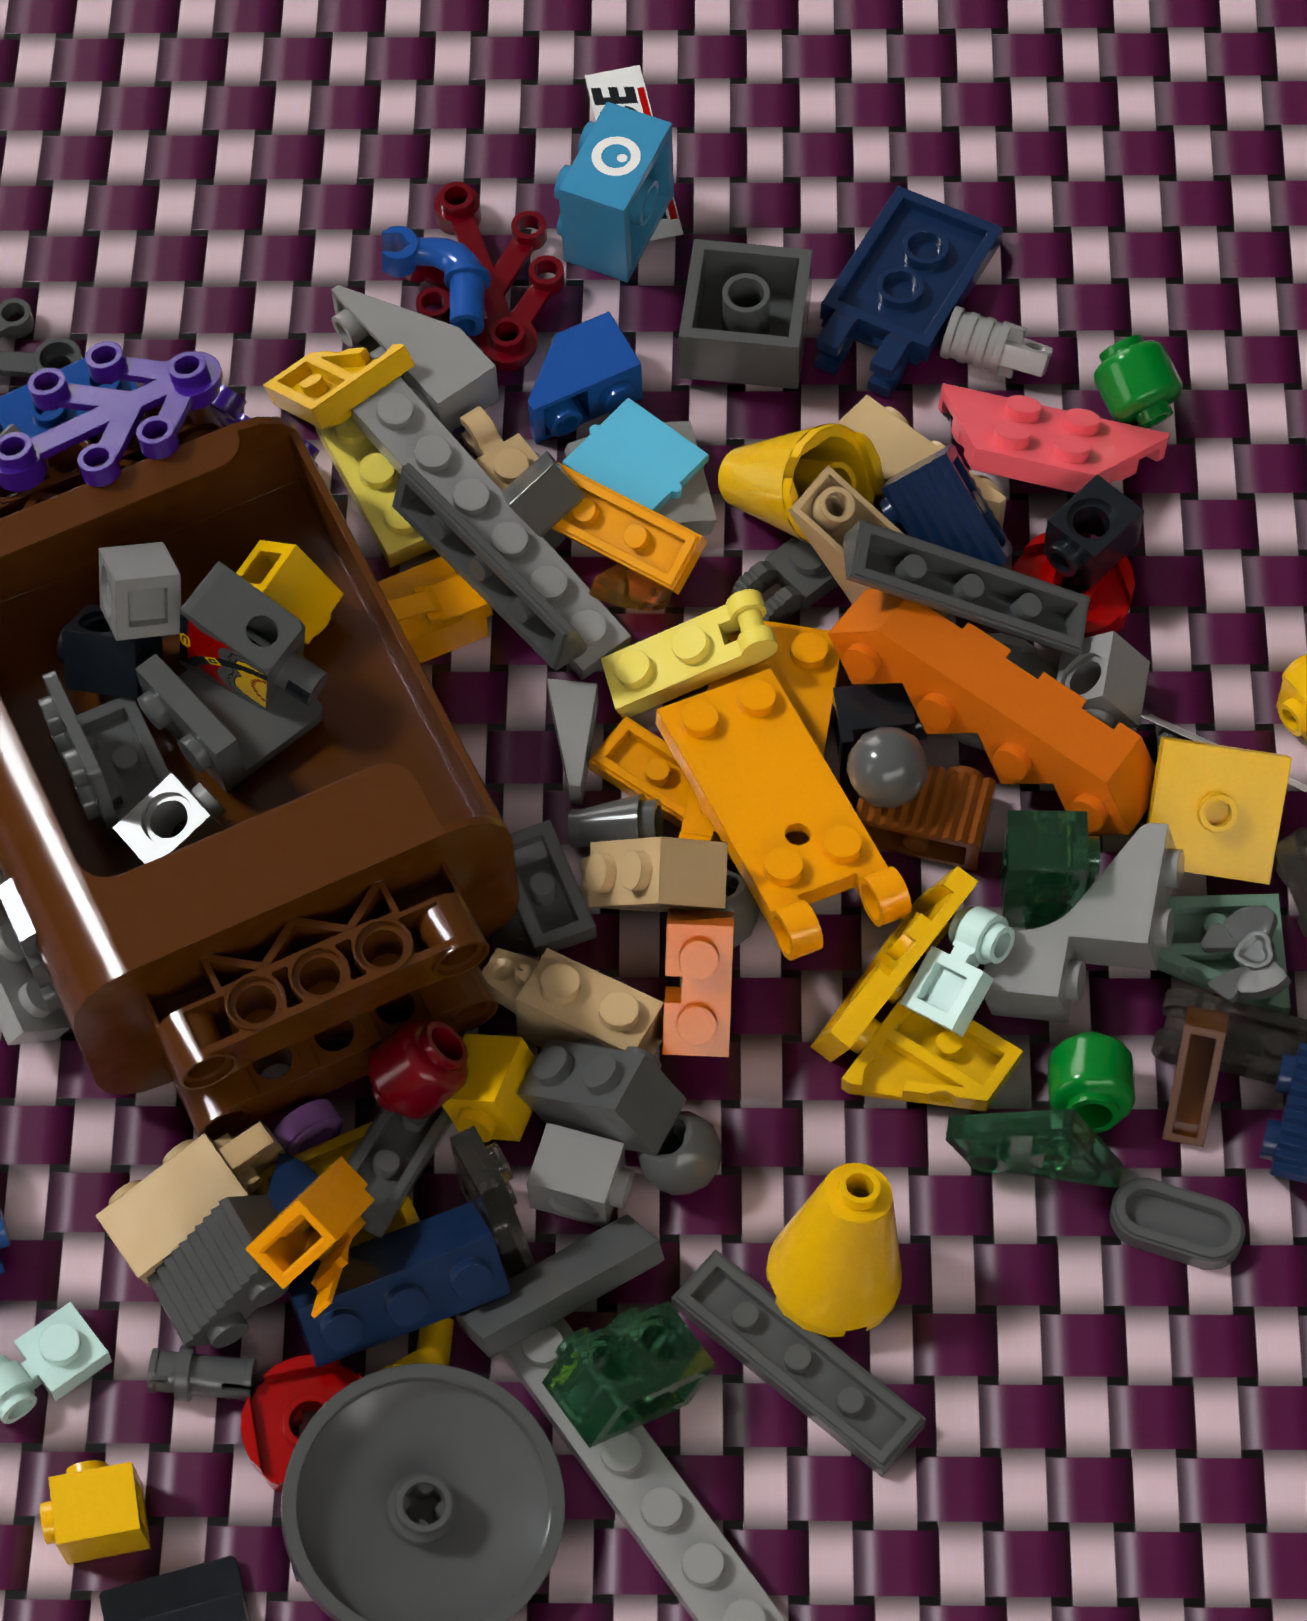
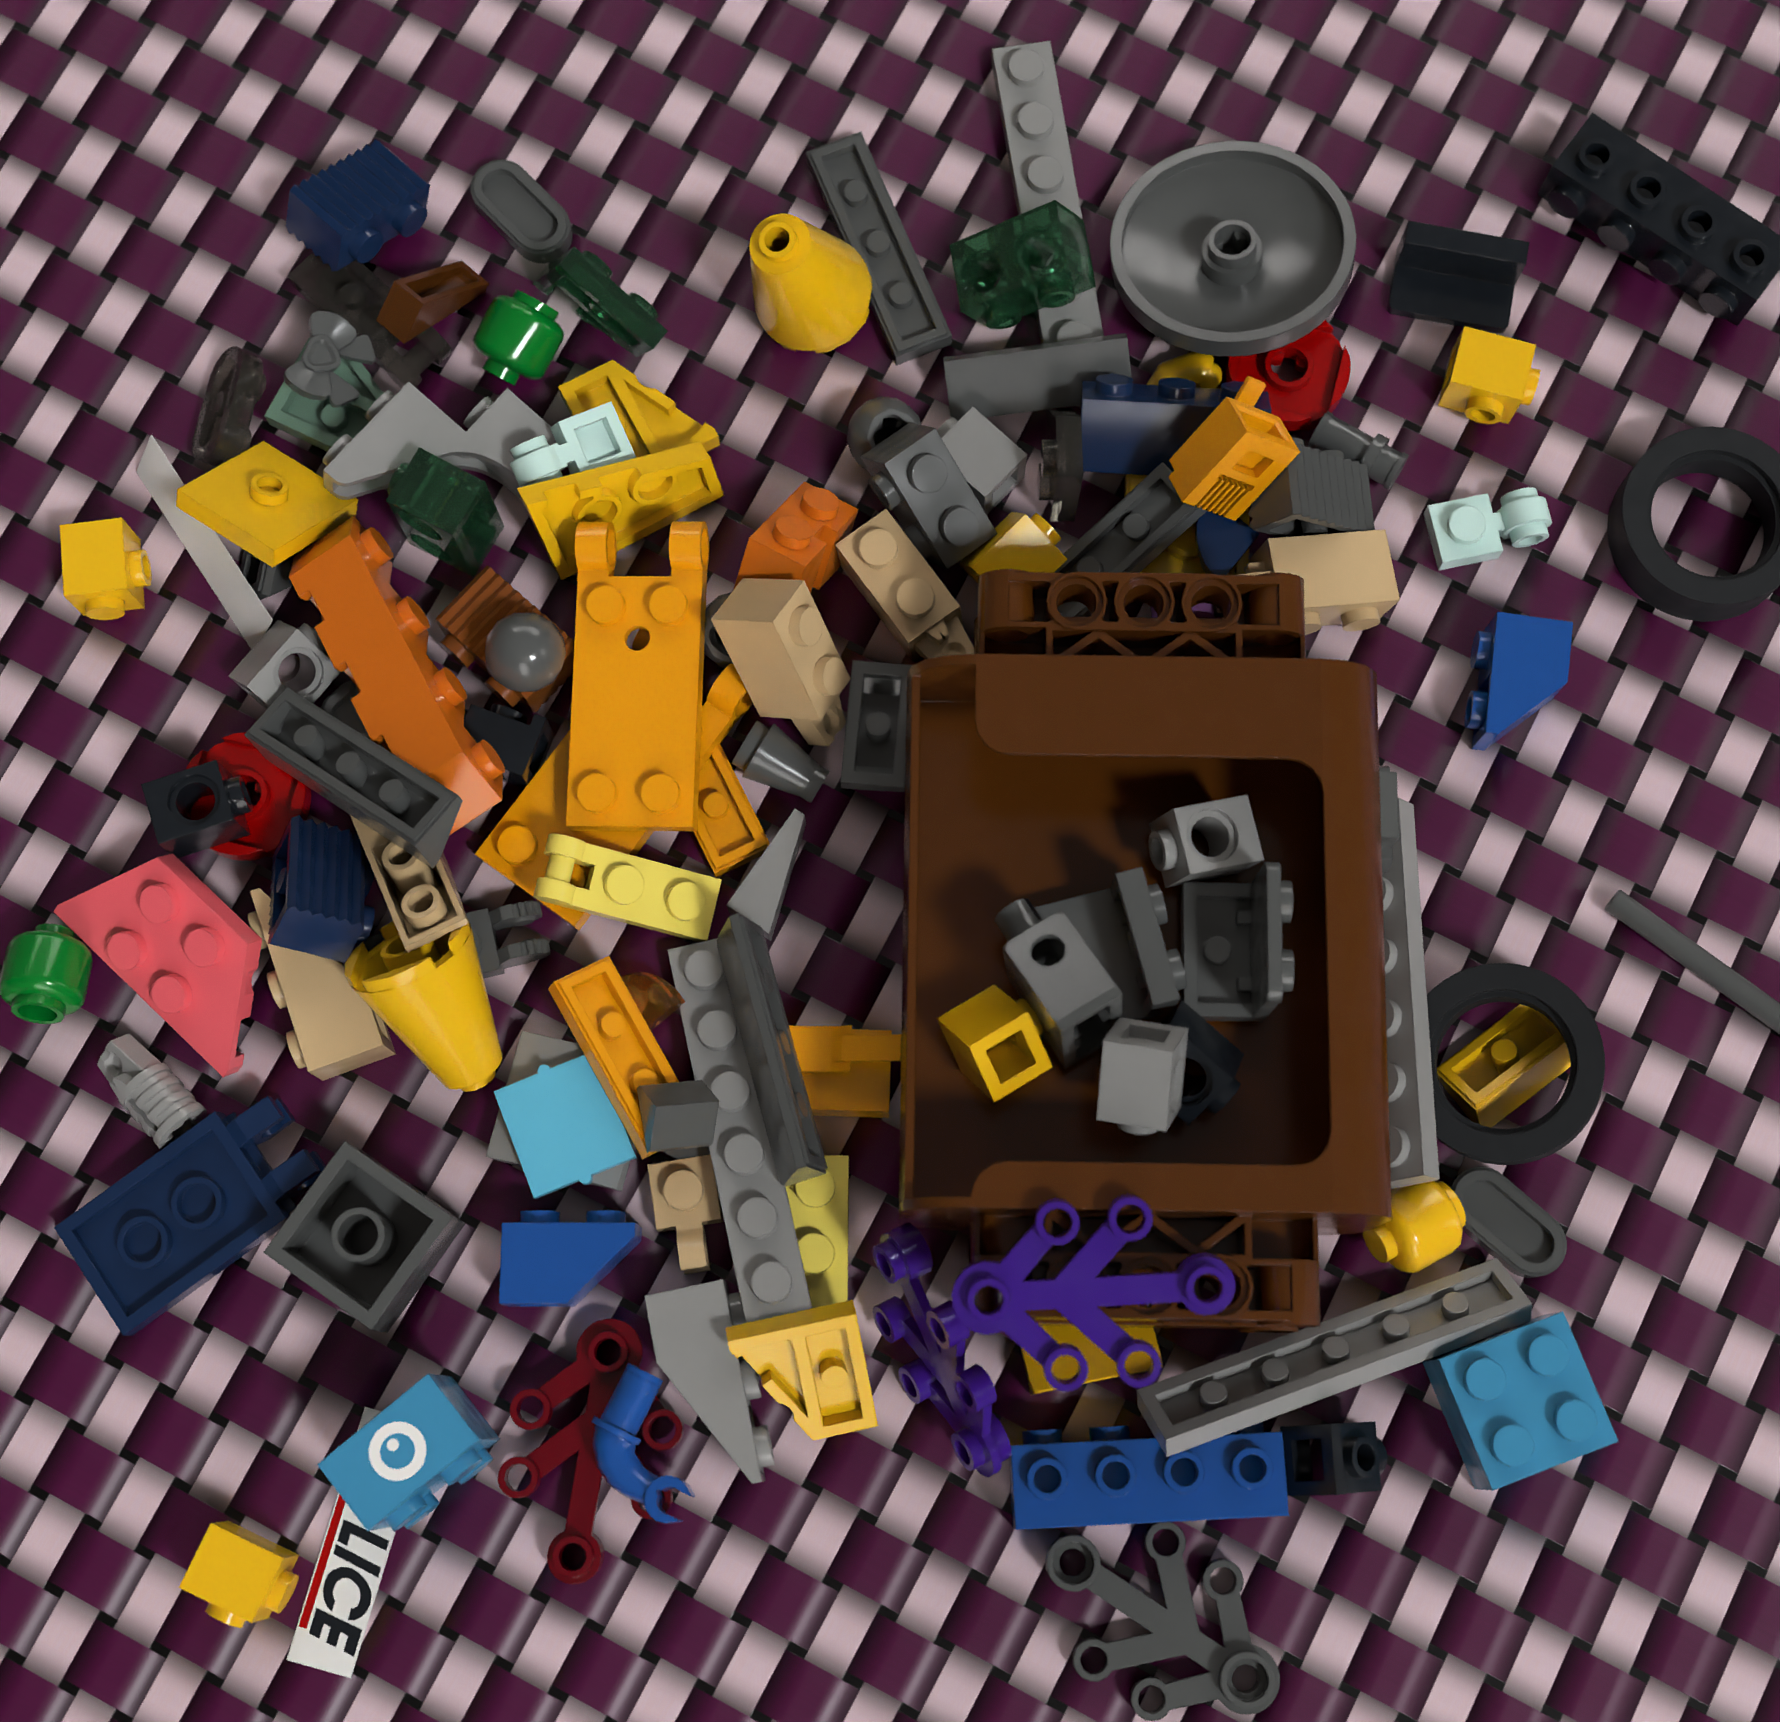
camera: 155 degrees left, 15 degrees up
dark red head [368,1019,468,1119] -> none
none -> yellow brick [179,1521,299,1628]

